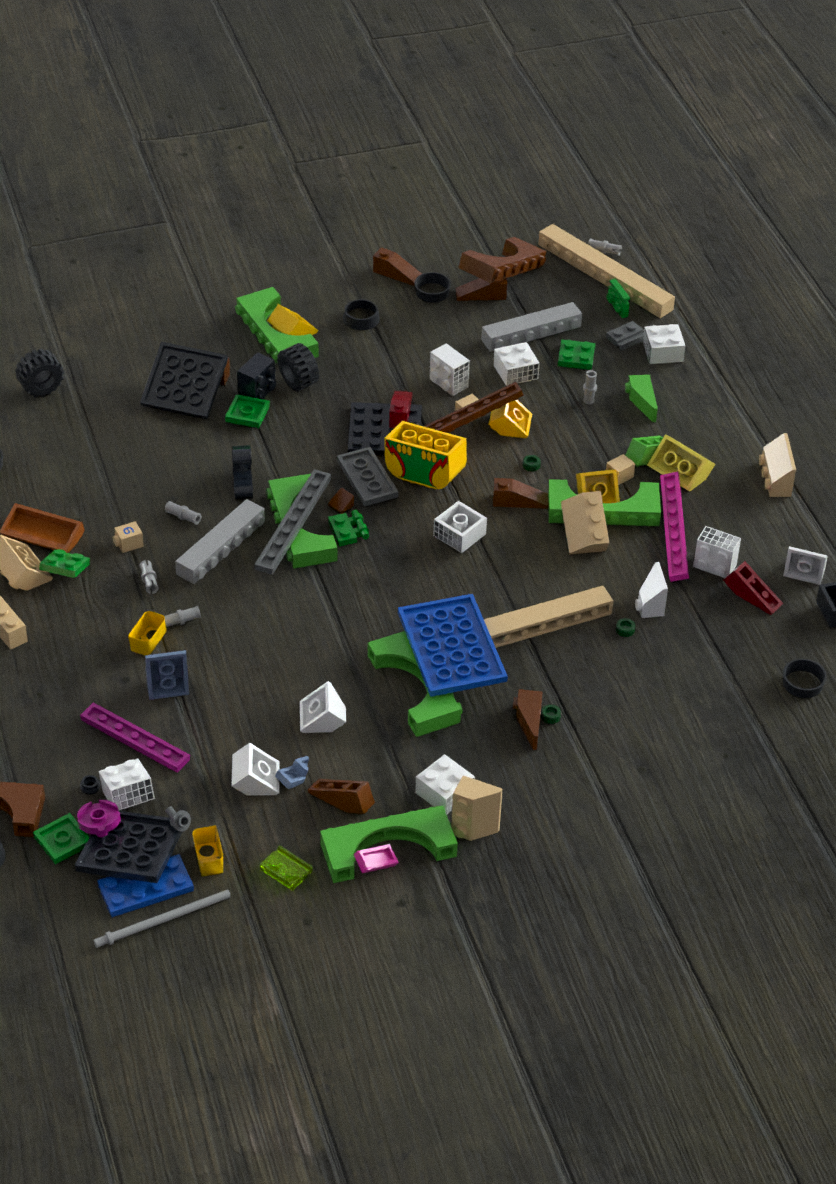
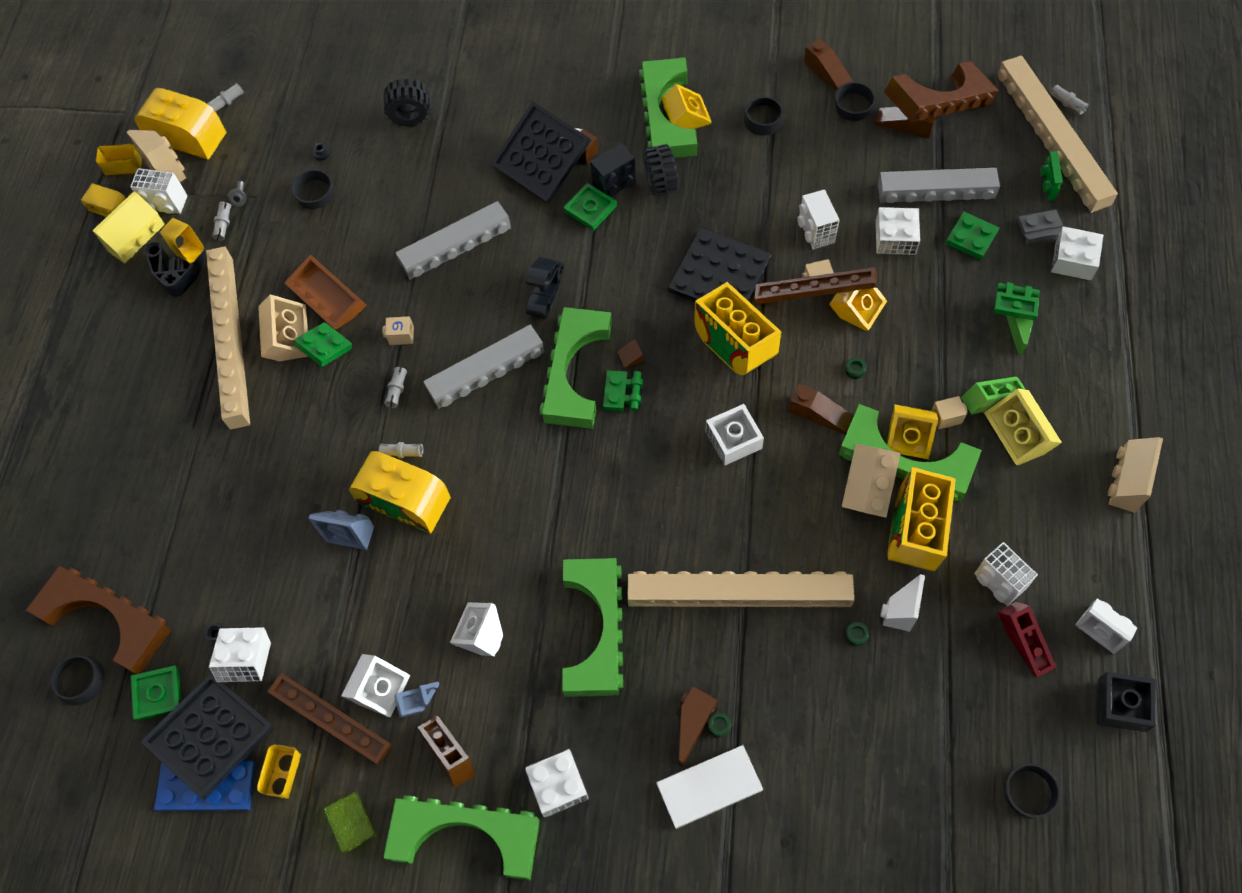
camera: 30 degrees right, 20 degrees up
magenta plate [77,800,121,837] -> none
magenta plate [80,702,190,773] -> none
light grey bar [93,889,231,948] -> none
yellow piece [128,611,166,656] -> none
light grey pin [165,501,202,525] -> none
dark grey plate [165,806,191,832] -> none
dark grey plate [255,469,331,575] -> none
dark grey plate [337,447,398,506] -> none
dark pink tile [353,844,399,873] -> none
dark red slope [389,391,412,428] -> none
blue plate [398,594,508,697] -> none
tan slope [451,775,502,841] -> none
light grey pin [583,370,597,404] -> none
dark pink plate [660,472,689,582] -> none
none -> reddish brown plate [268,673,392,765]
none -> yellow brick [349,451,451,534]
none -> light grey brick [395,201,511,279]
none -> white tile [657,745,763,829]
none -> yellow brick [888,467,956,572]
none -> green plate [993,282,1040,321]

